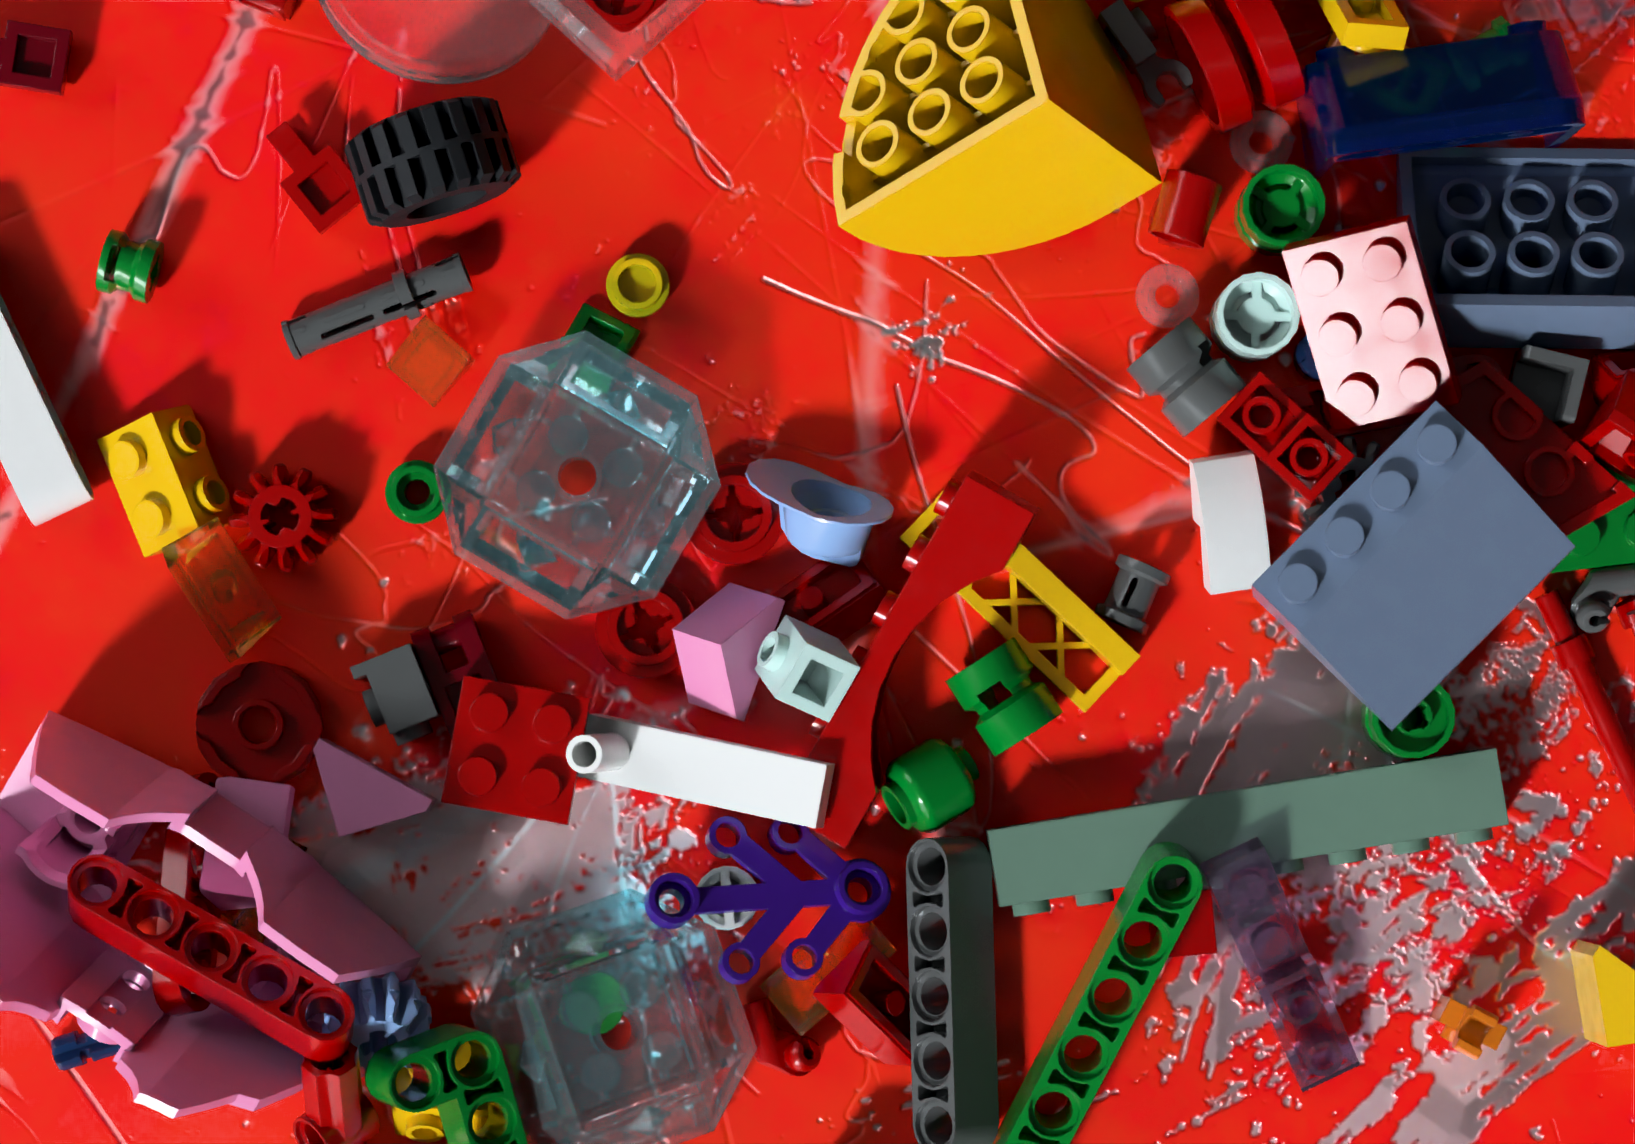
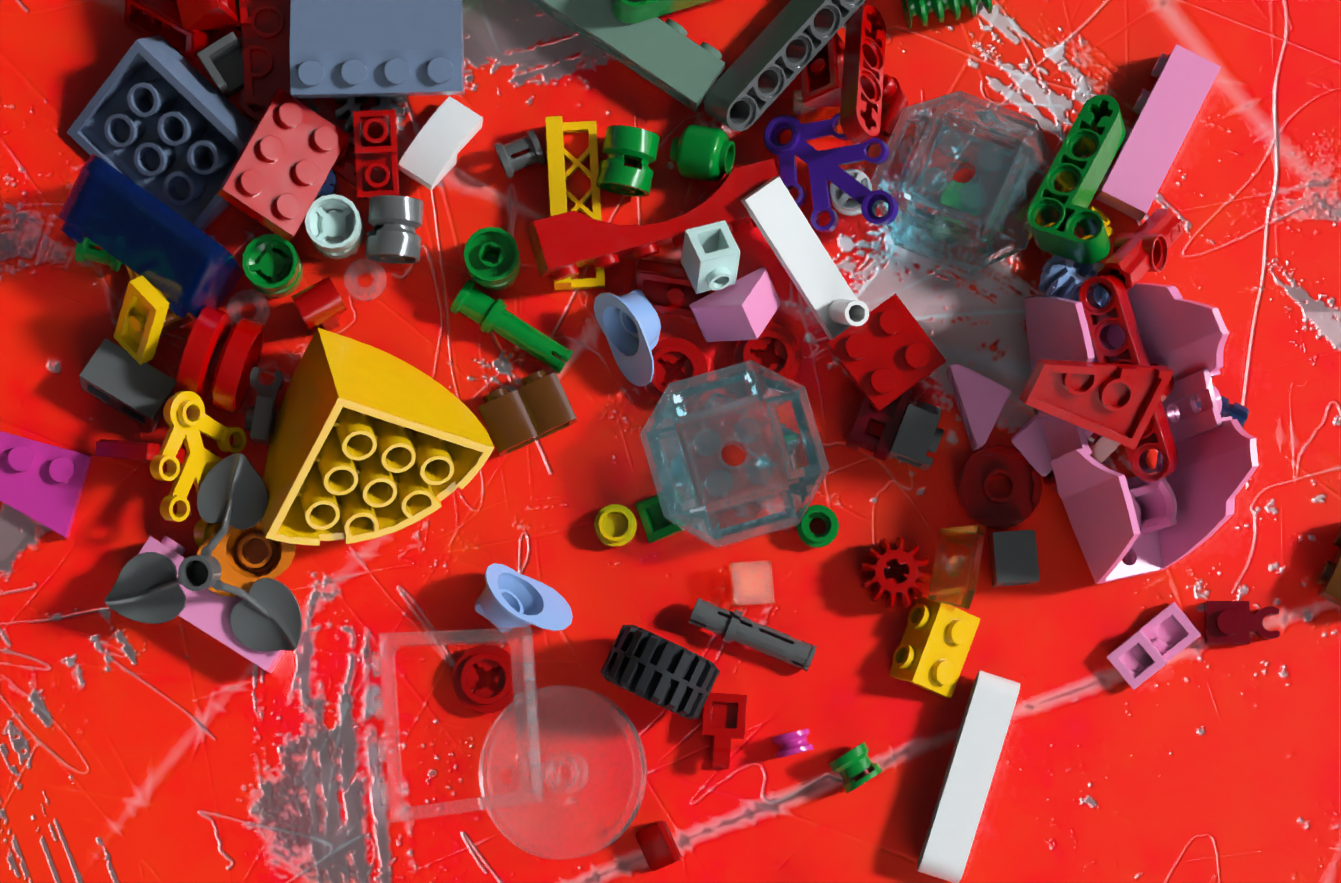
camera: 140 degrees left, 5 degrees down
none -> green pin [449,279,574,374]
none -> green wheel [464,227,521,291]
none -> light blue piece [475,563,573,633]
none -> reddish brown brick [478,370,577,457]
none -> dark pink bush [772,728,814,758]
none -> red beam [840,5,886,144]
none -> dark grey panel [988,530,1040,587]
none -> red wing [1019,359,1174,450]

